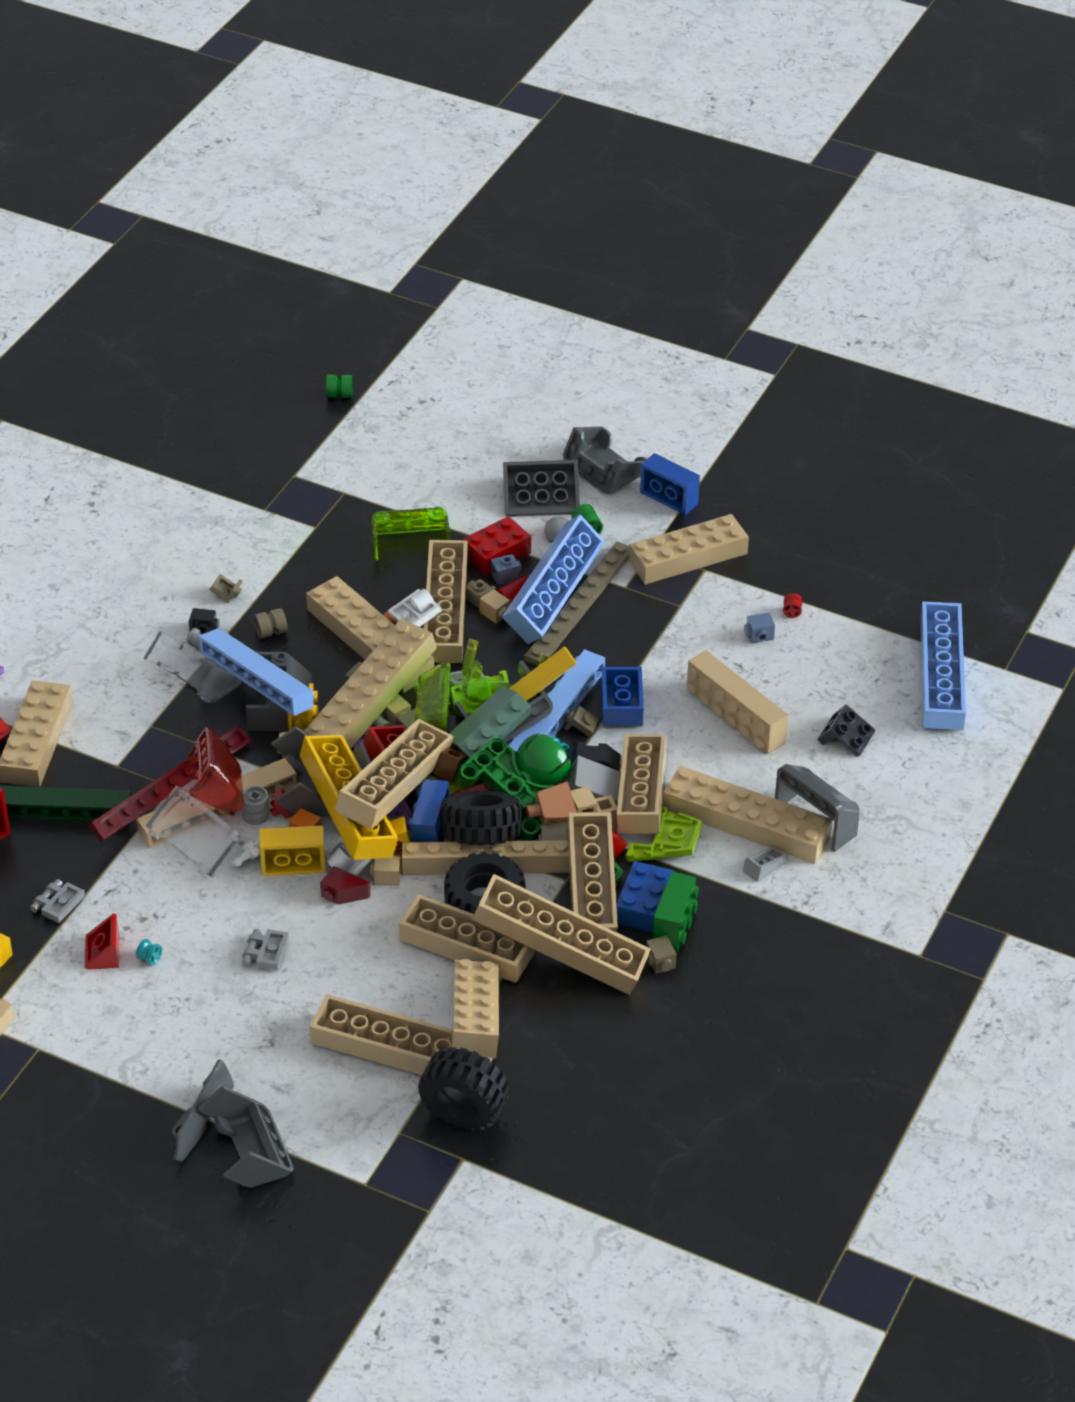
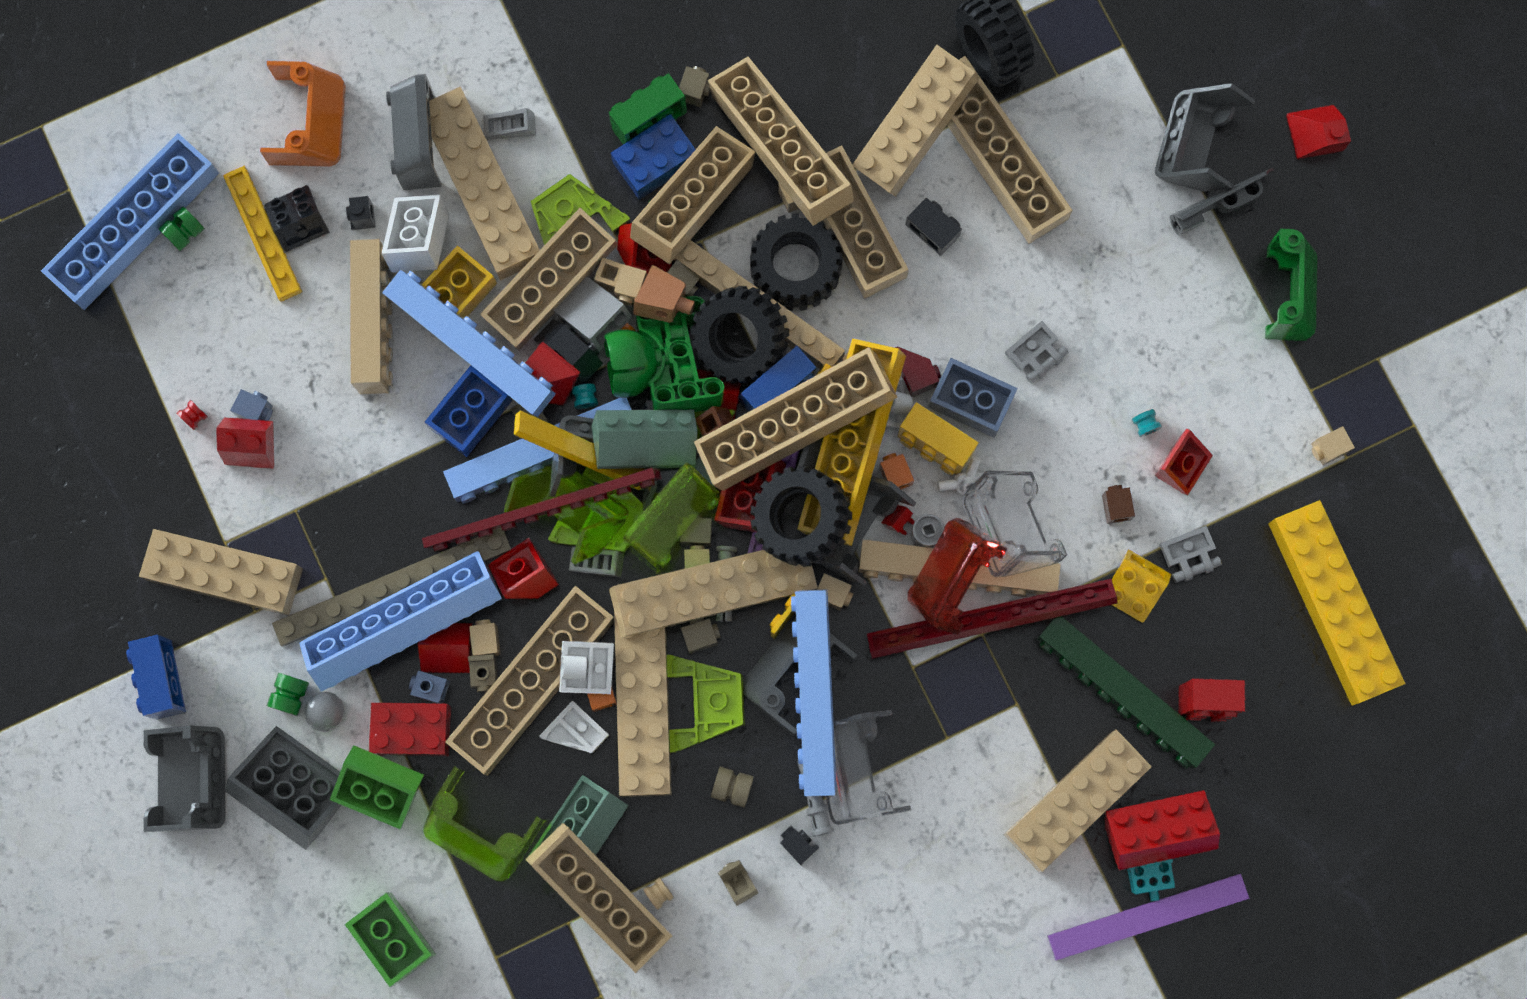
camera: 140 degrees left, 35 degrees up
none -> green wheel [158,206,205,251]
none -> red slope [216,417,274,469]
none -> yellow tile [223,165,302,302]
none -> orange windscreen [260,61,345,167]
none -> bright green brick [330,745,424,829]
none -> bright green brick [344,892,436,987]
none -> black brick [346,196,376,230]
none -> white brick [382,195,449,272]
none -> light blue brick [382,270,556,417]
none -> yellow brick [422,245,497,319]
none -> dark red plate [422,468,662,552]
none -> red slope [488,538,559,599]
none -> red slope [525,342,580,405]
none -> tan brick [526,823,672,973]
none -> sand green slope [527,775,629,858]
none -> white wing [539,701,609,754]
none -> tan wheel [643,877,674,910]
none -> lime wing [667,655,745,753]
none -> black tyre [750,466,852,567]
none -> black brick [905,197,962,256]
none -> sand blue brick [928,358,1018,438]
none -> reddish brown brick [1102,485,1135,524]
none -> yellow bracket [1112,549,1171,622]
none -> green windscreen [1265,229,1317,341]
none -> red slope [1286,105,1351,159]

